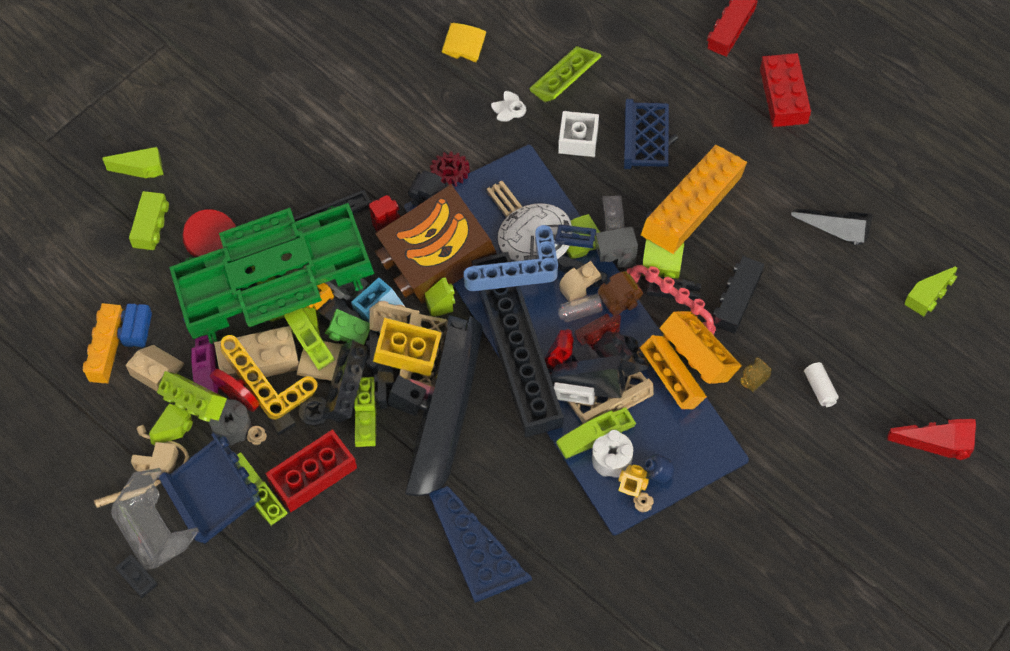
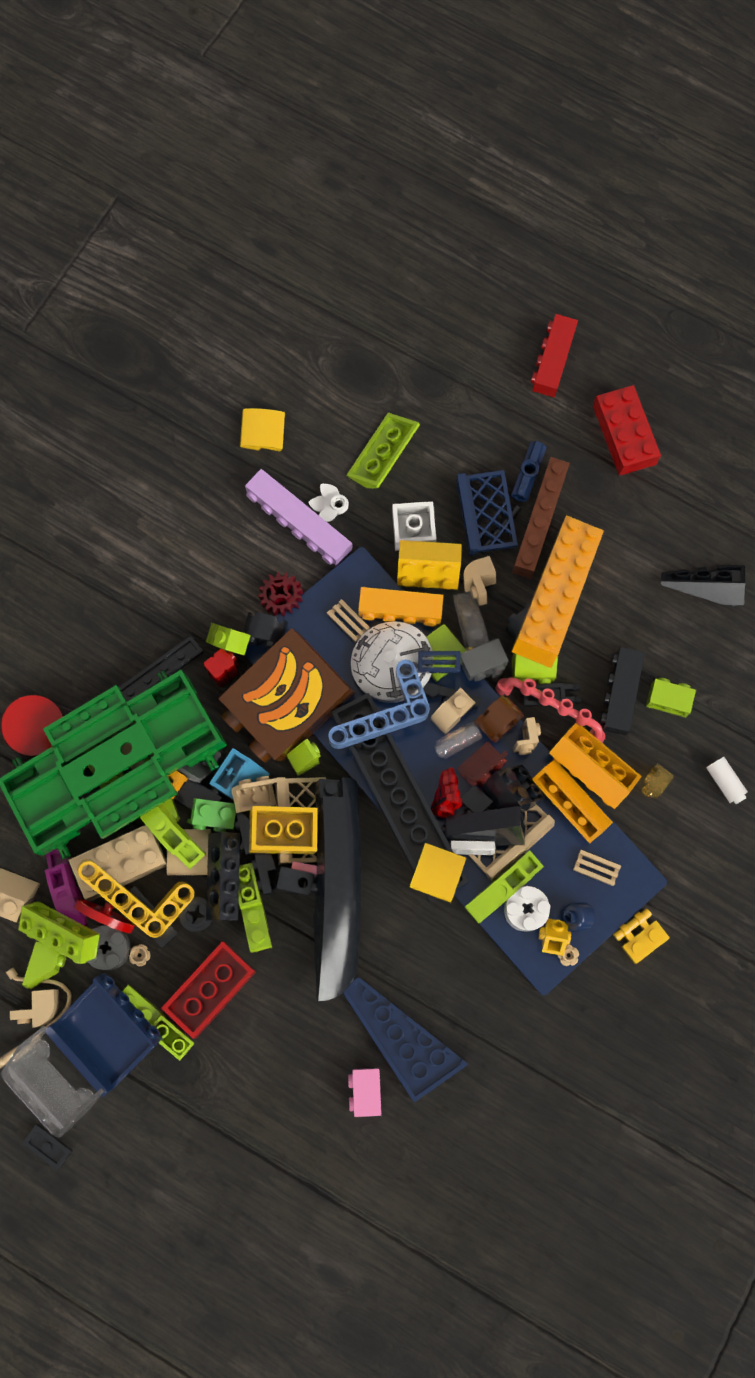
camera: 15 degrees left, 15 degrees up
none -> lime slope [206,623,251,655]
none -> lavender brick [245,469,353,567]
none -> bright pink brick [348,1068,381,1117]
none -> light orange brick [359,587,443,626]
none -> yellow brick [397,540,462,590]
none -> yellow slope [410,843,466,902]
none -> tan brick [464,556,496,606]
none -> dark blue piece [511,441,547,502]
none -> copper brick [512,457,570,579]
none -> tan bracket [513,717,541,755]
none -> tan tile [573,850,621,886]
none -> yellow plate [613,908,670,964]
none -> lime brick [646,678,696,718]

